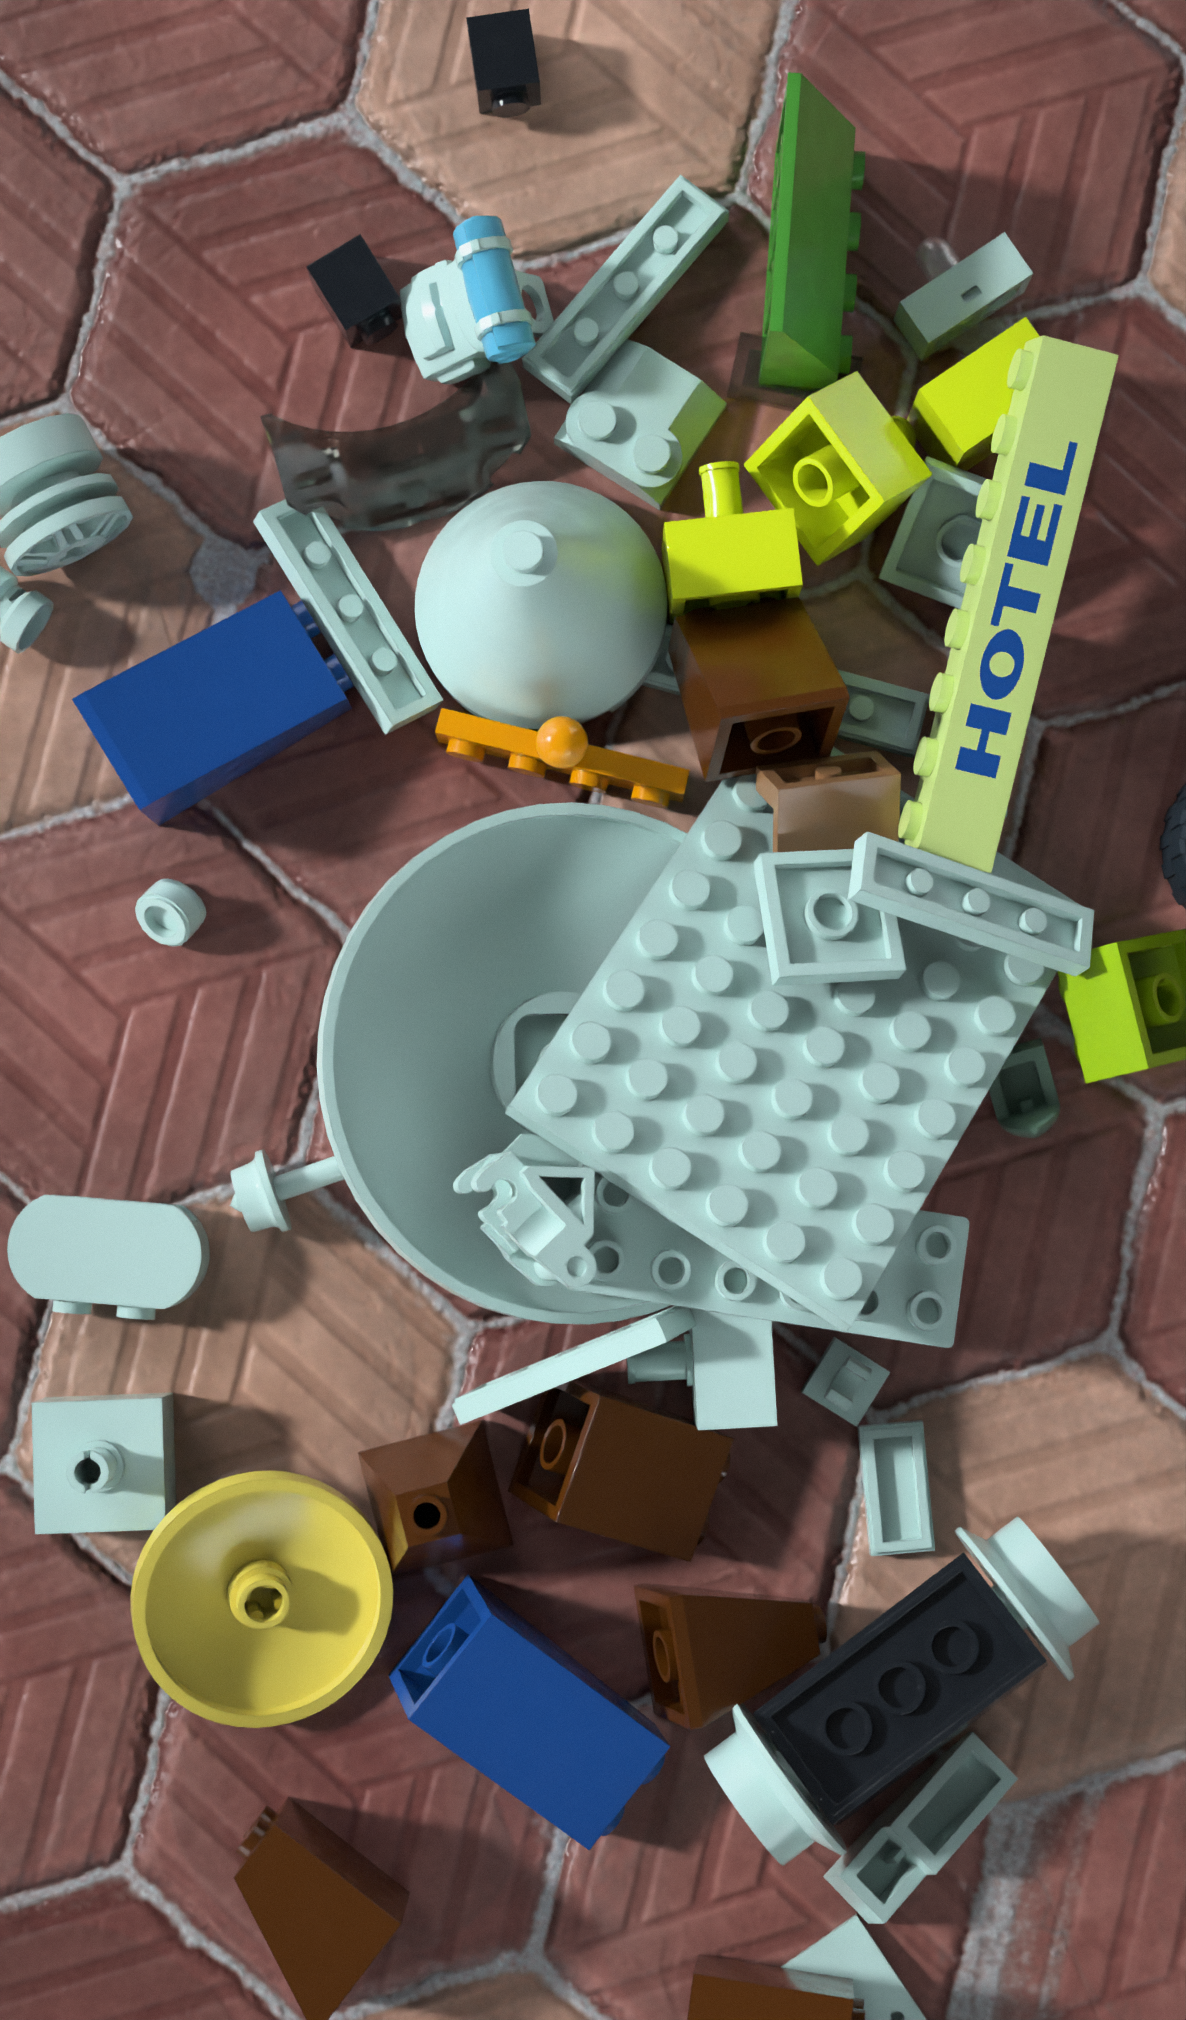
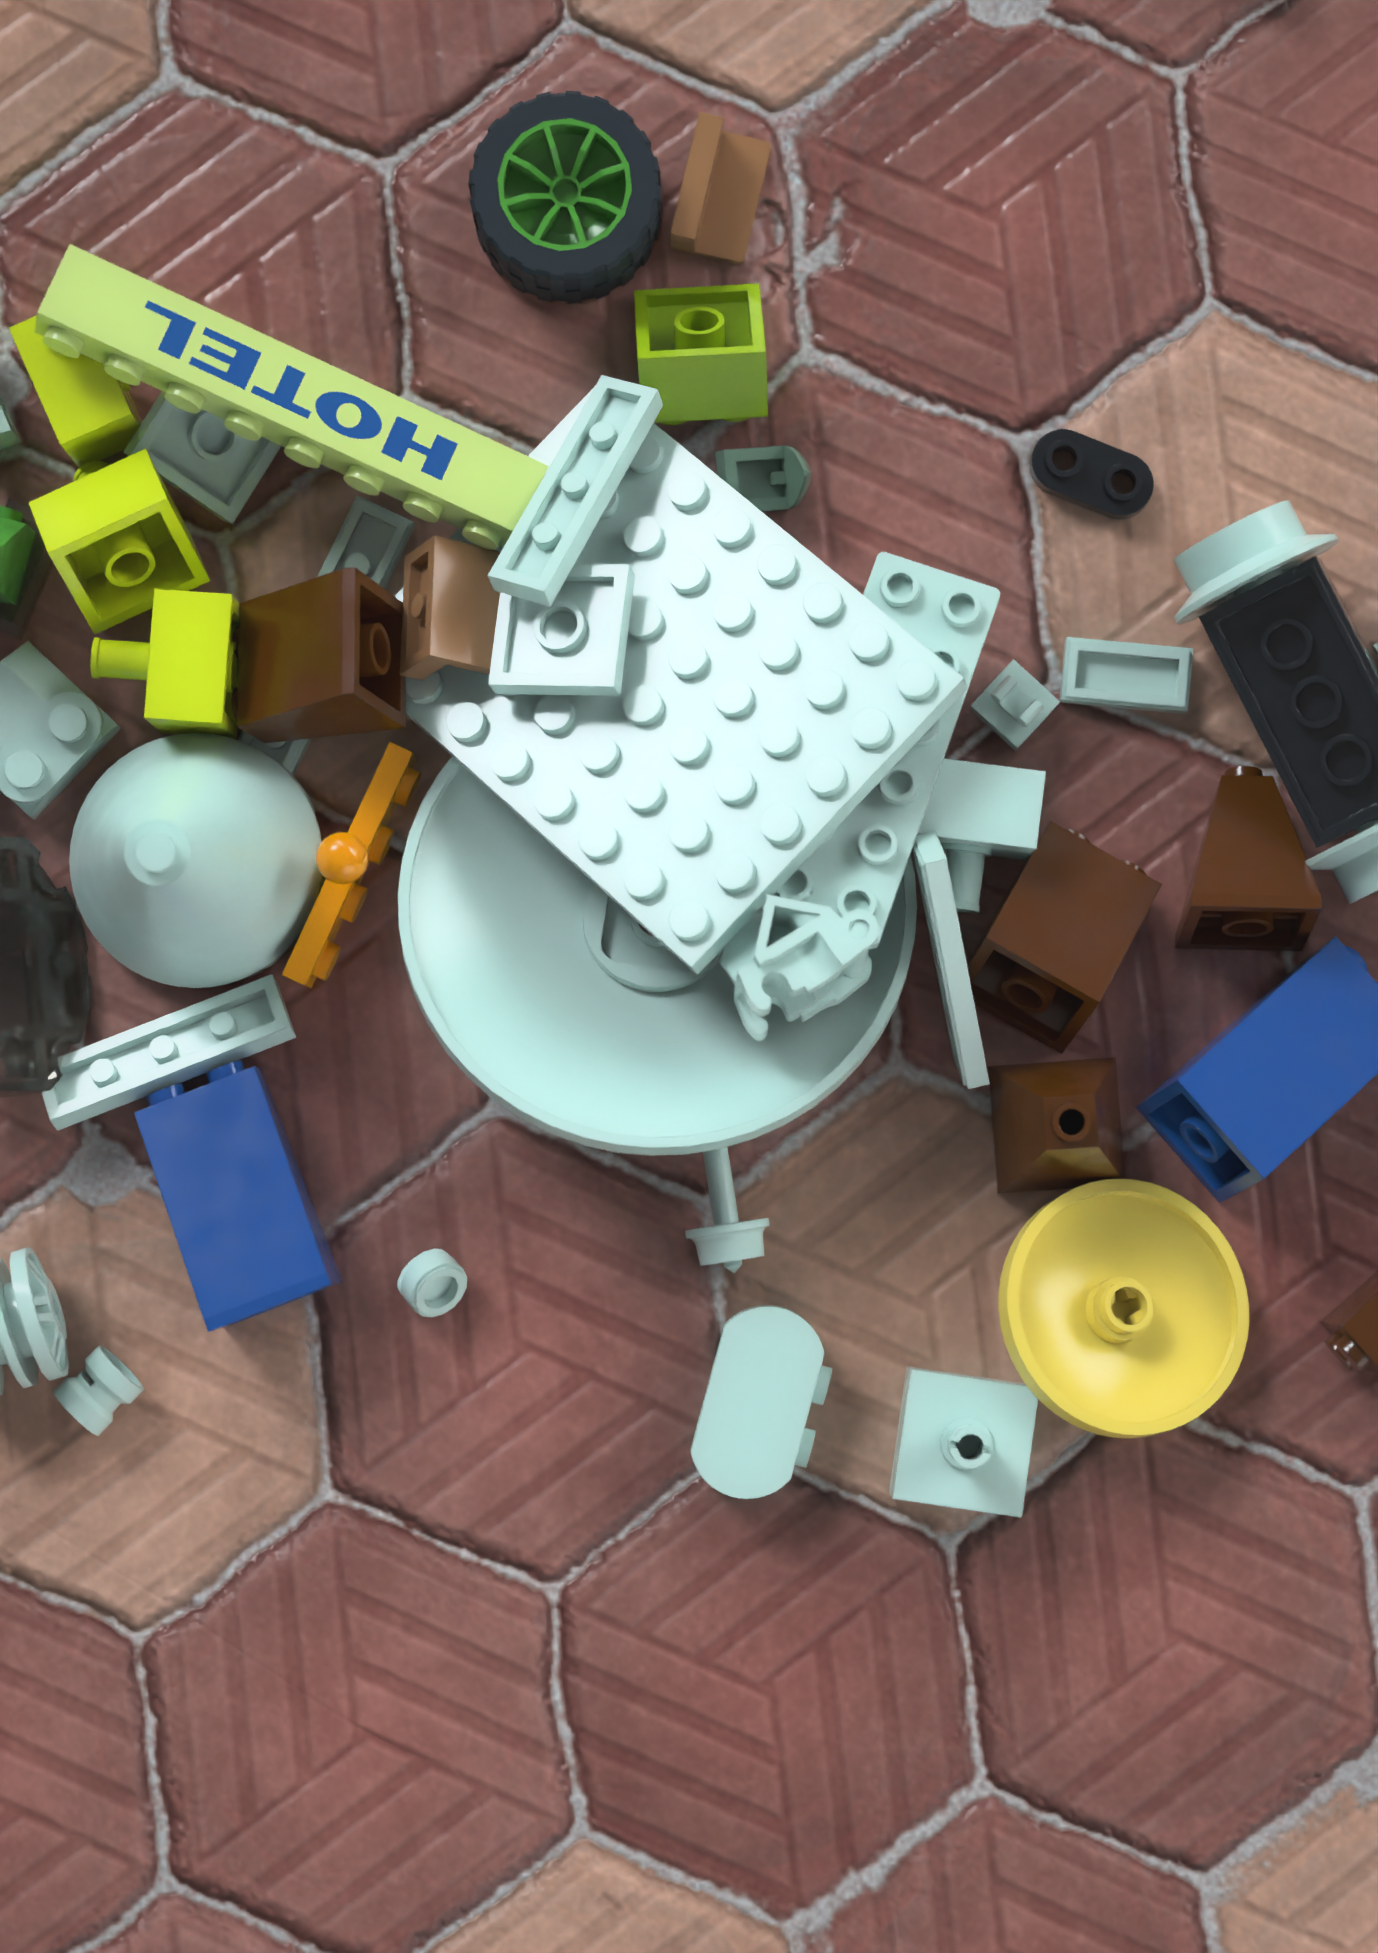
camera: 80 degrees left, 0 degrees up
none -> black plate [1029,429,1154,520]

